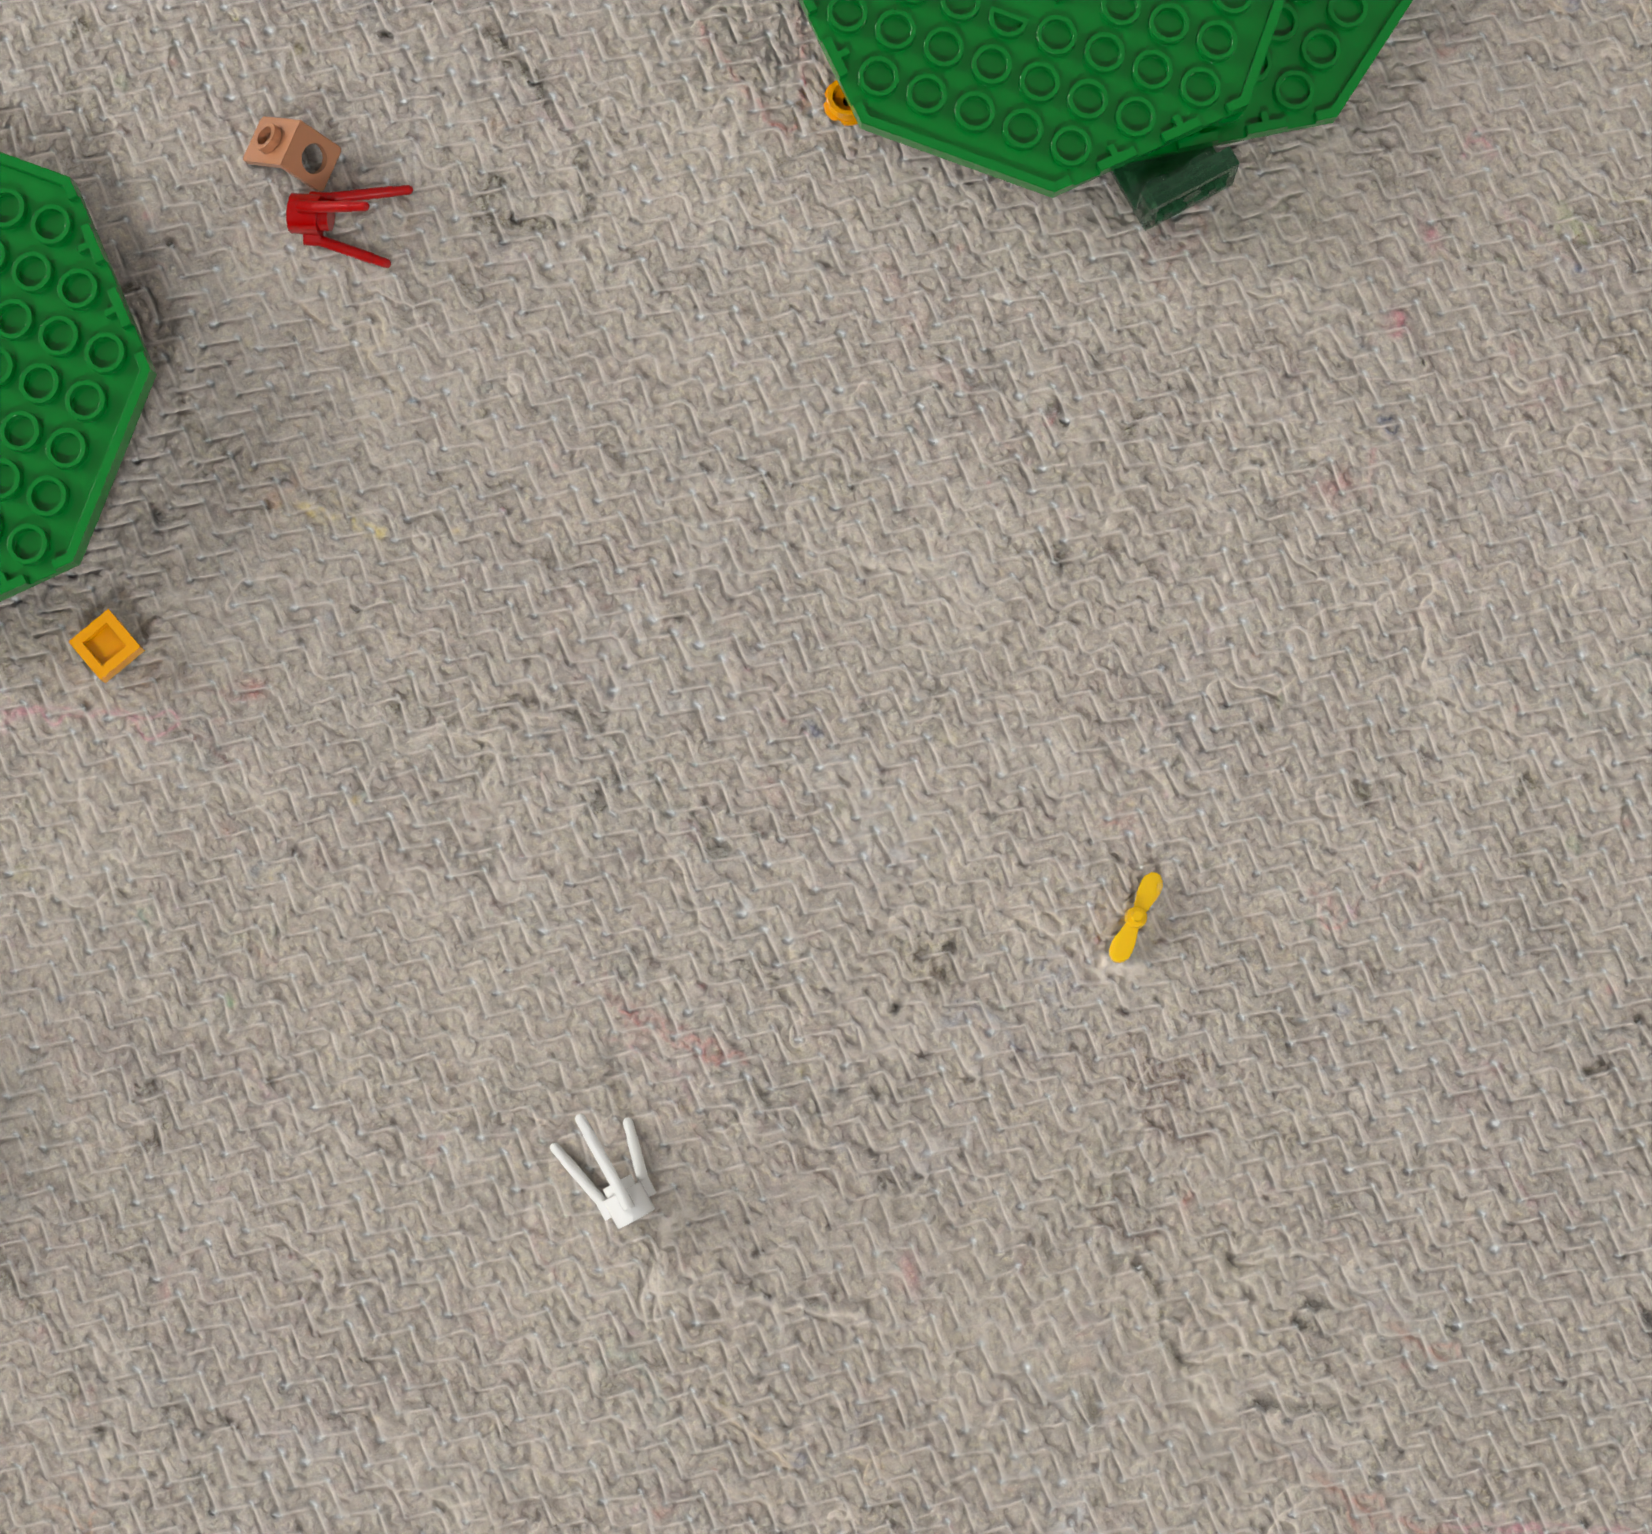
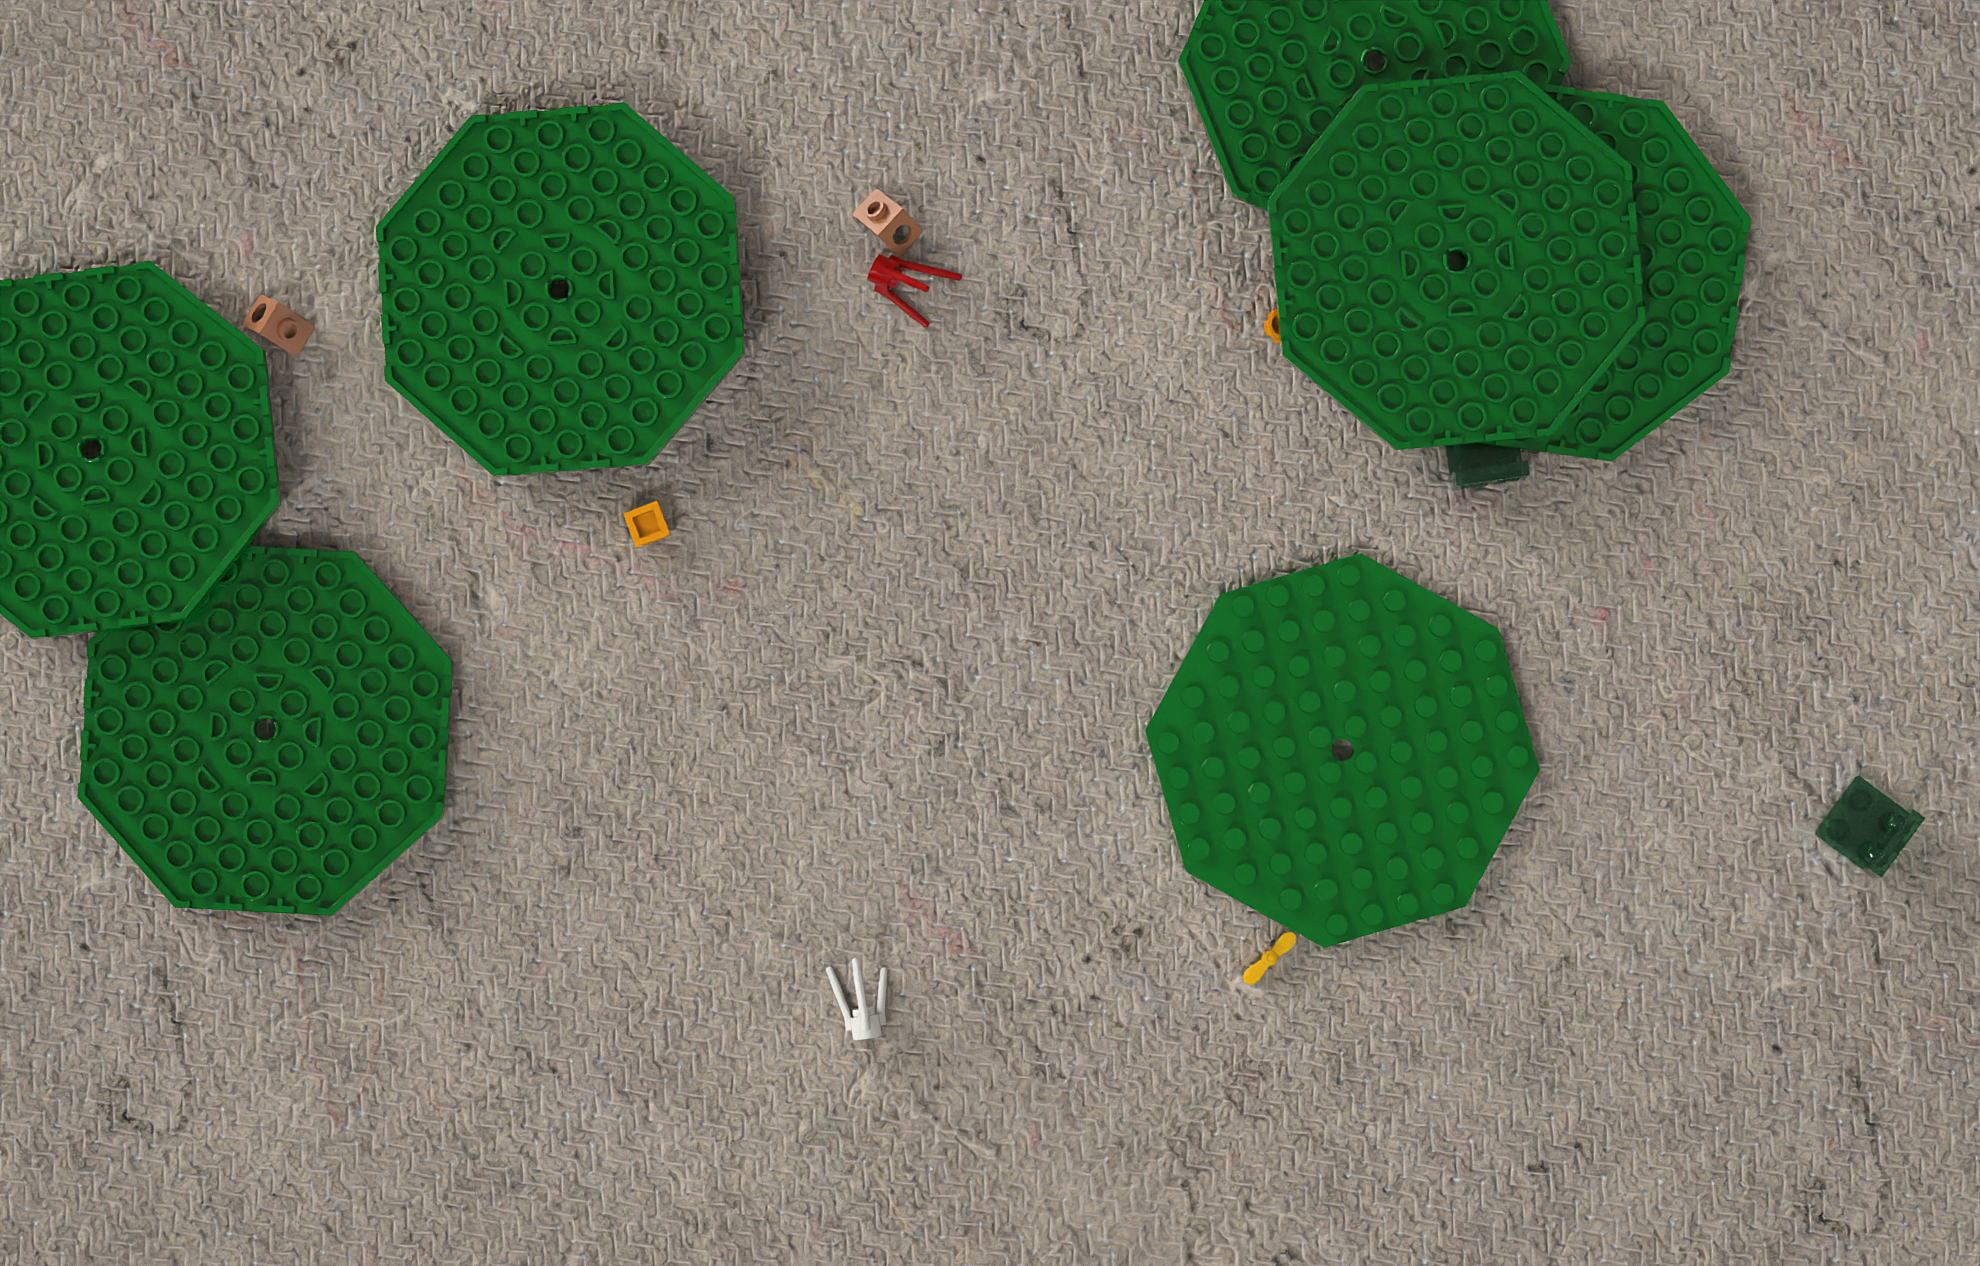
camera: 15 degrees right, 5 degrees up
none -> green plate [1145,553,1540,948]

